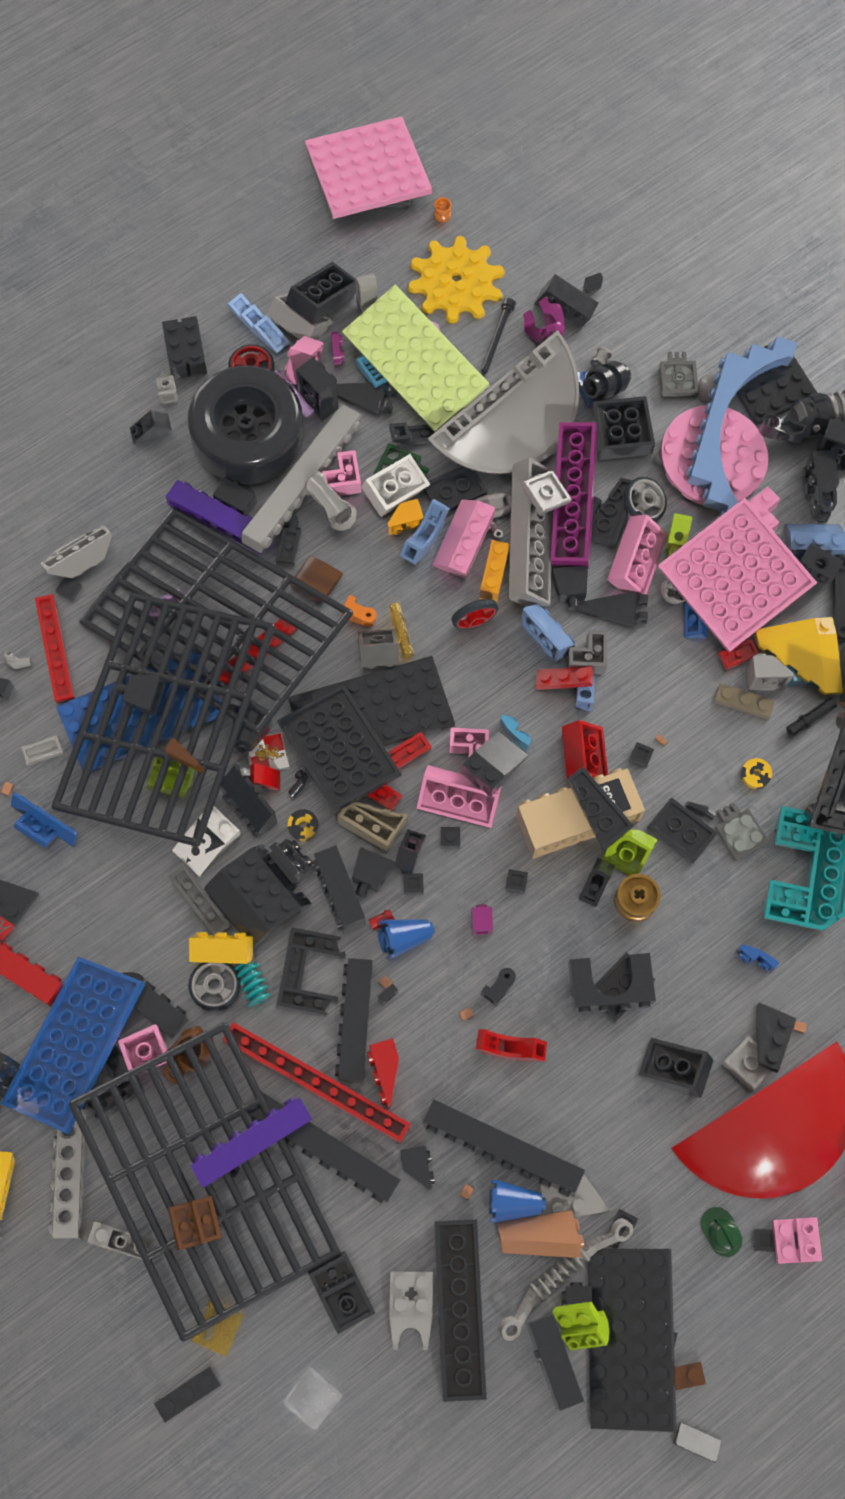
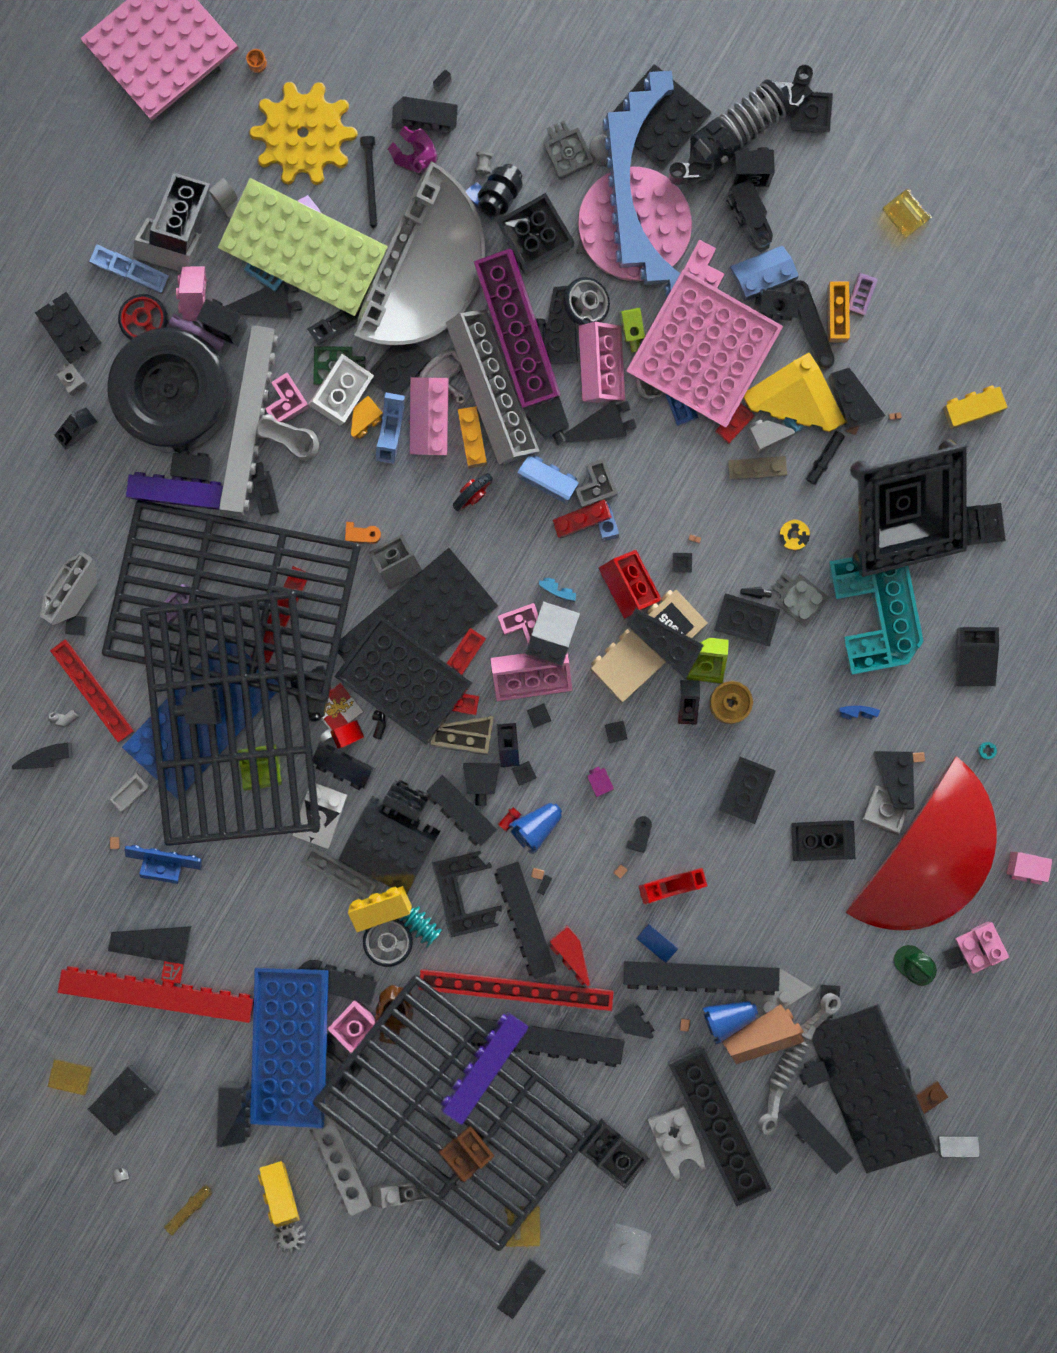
camera: 20 degrees left, 15 degrees up
reddish brown slope [164,738,204,773] -> none
black piece [288,809,319,841] -> none
reddish brown slope [290,555,343,603] -> none
magenta plate [331,331,345,365] -> none
clear yellow pin [389,602,415,659] -> none
light grey plate [521,470,572,515] -> none
lime brick [552,1302,609,1350] -> none
black arch [568,953,656,1013] -> none
none -> blue slope [636,924,678,963]

